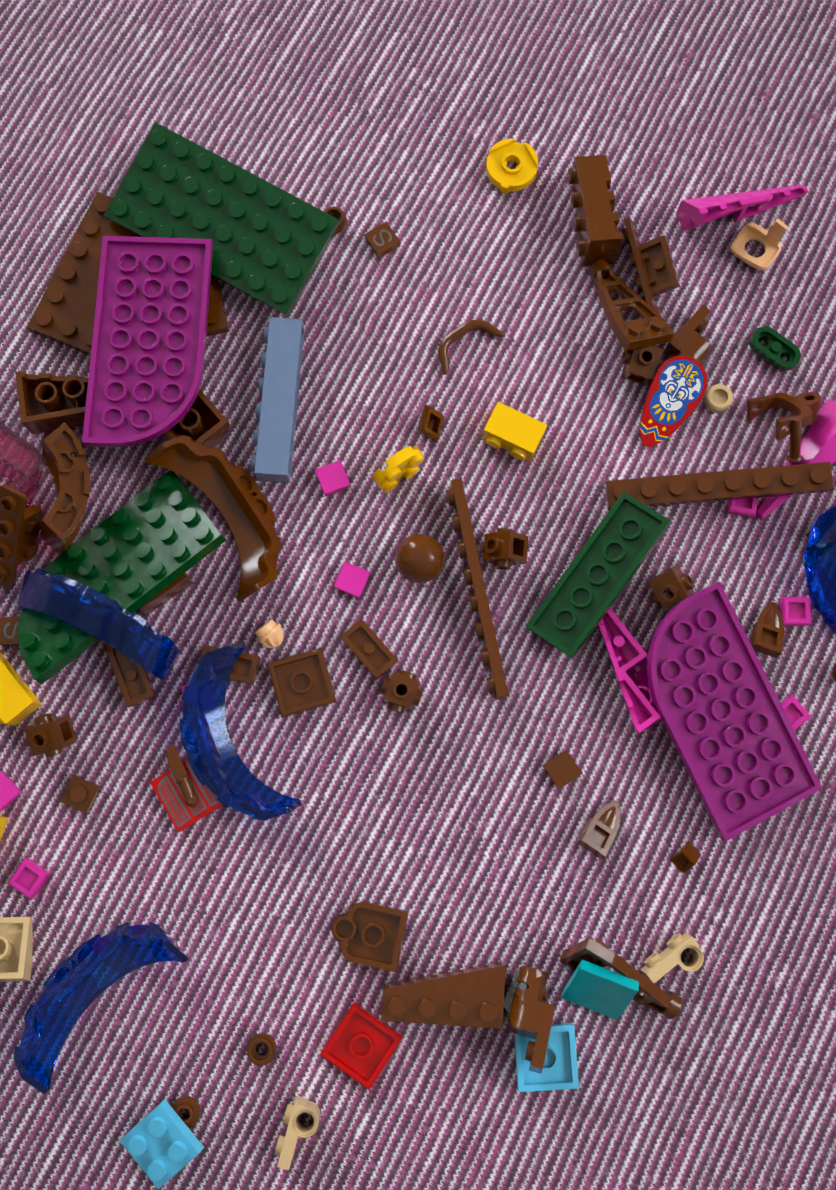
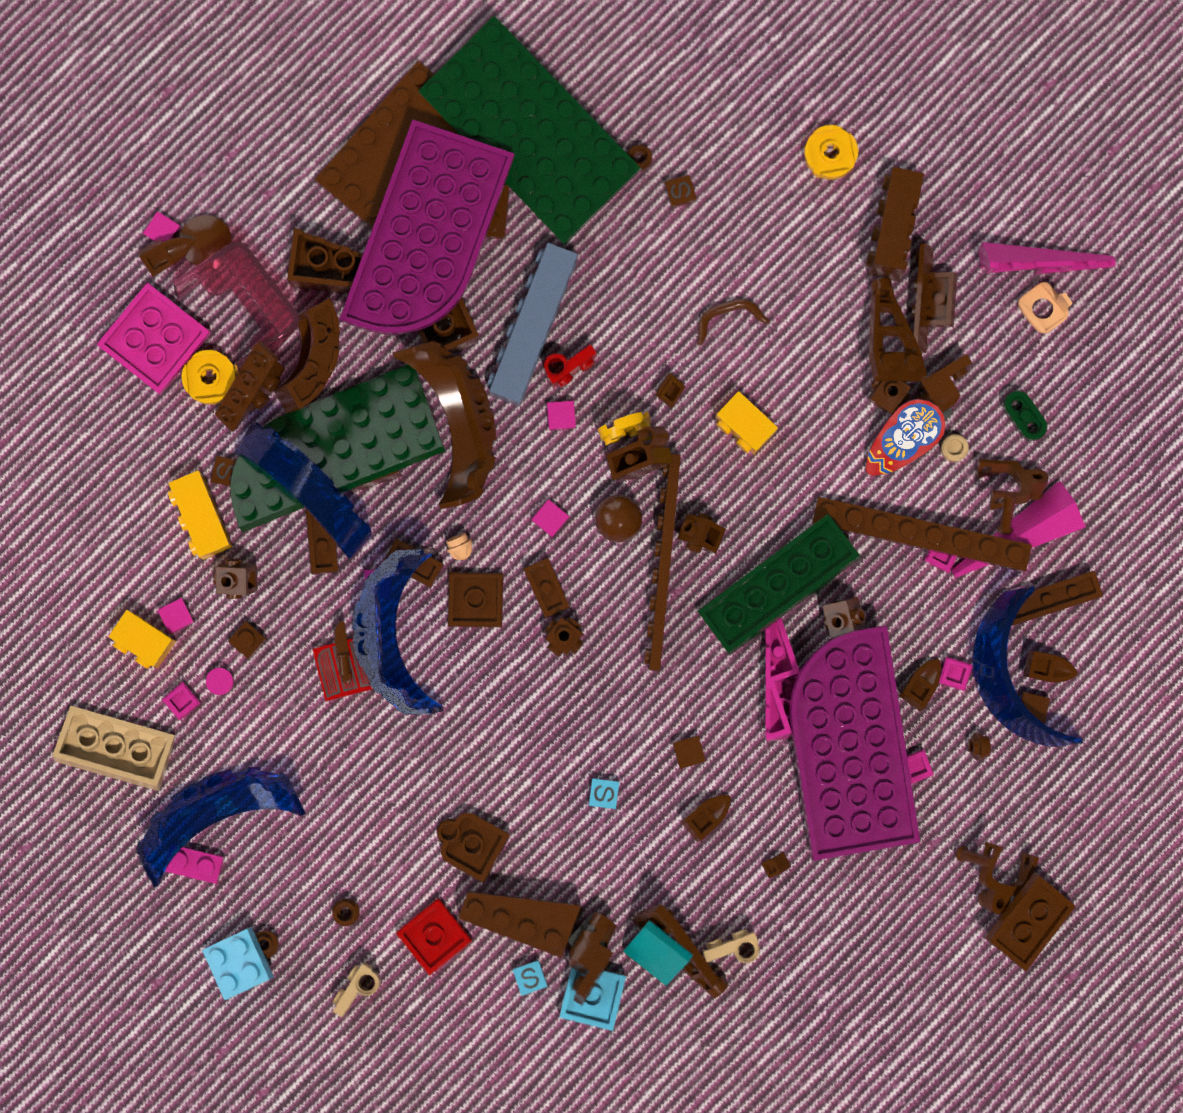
camera: 20 degrees right, 5 degrees up
none -> dark pink piece [163,844,225,884]
none -> dark pink tile [206,668,234,695]
none -> medium azure tile [512,960,548,996]
none -> red plate [544,344,597,389]
none -> medium azure tile [589,778,619,809]
none -> reddish brown hinge [606,426,673,480]

